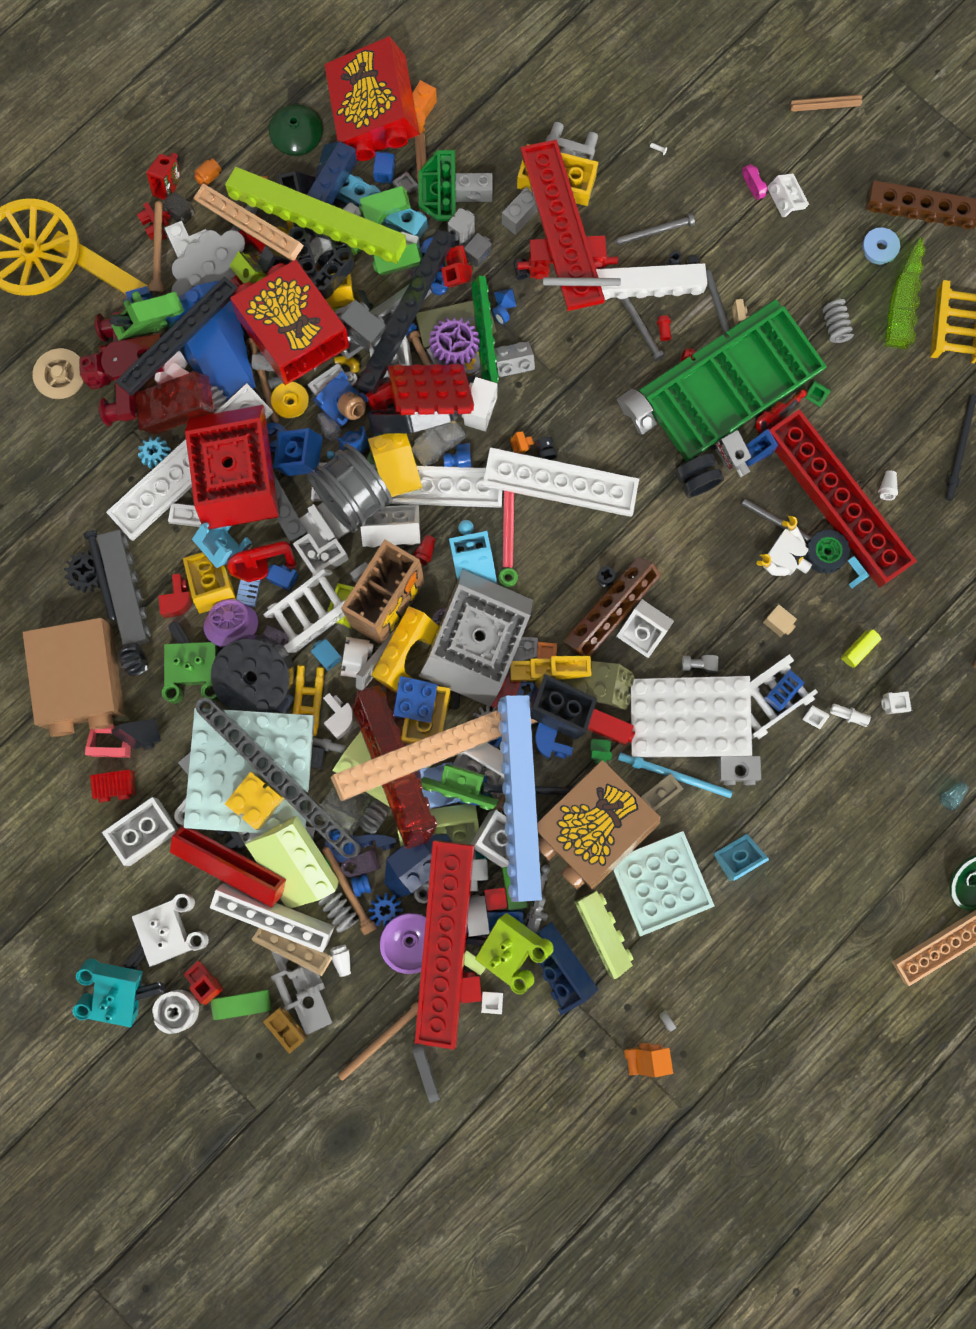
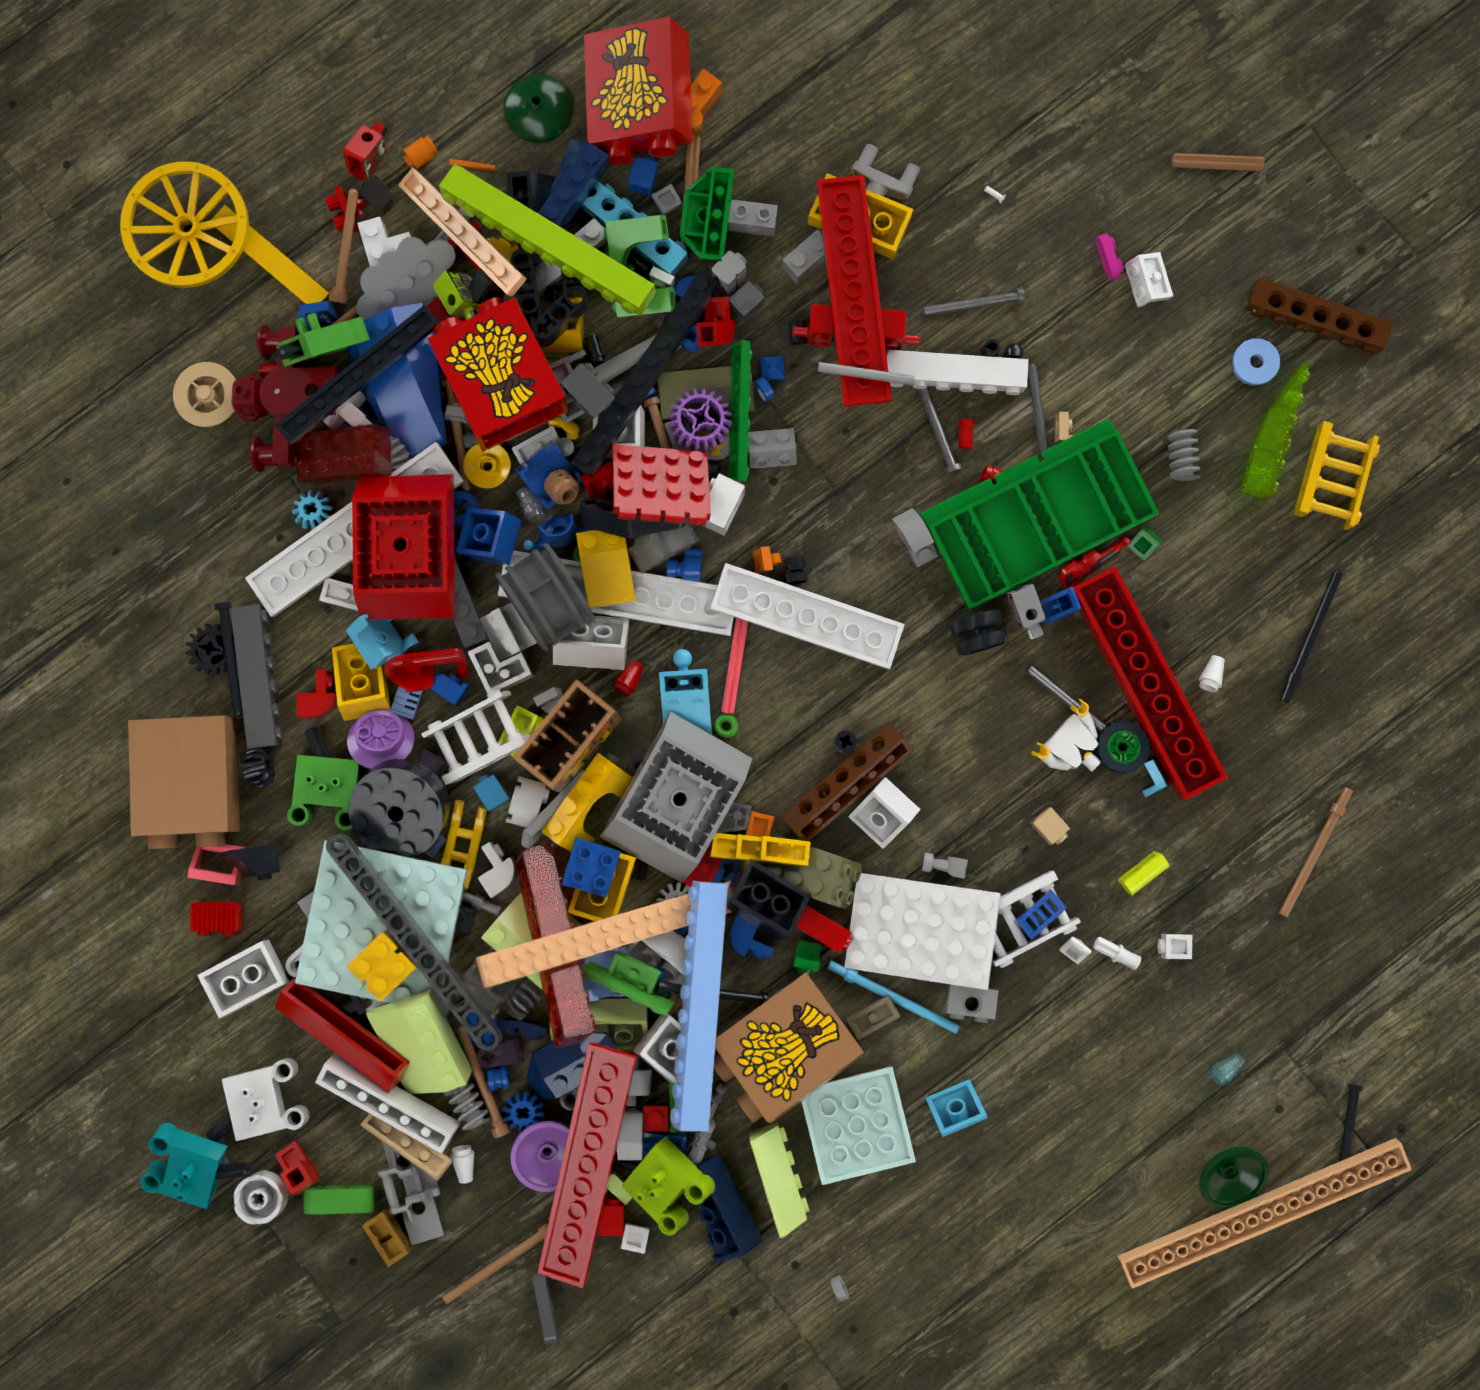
camera: 10 degrees right, 5 degrees up
orange hinge [624,1042,673,1077] -> none

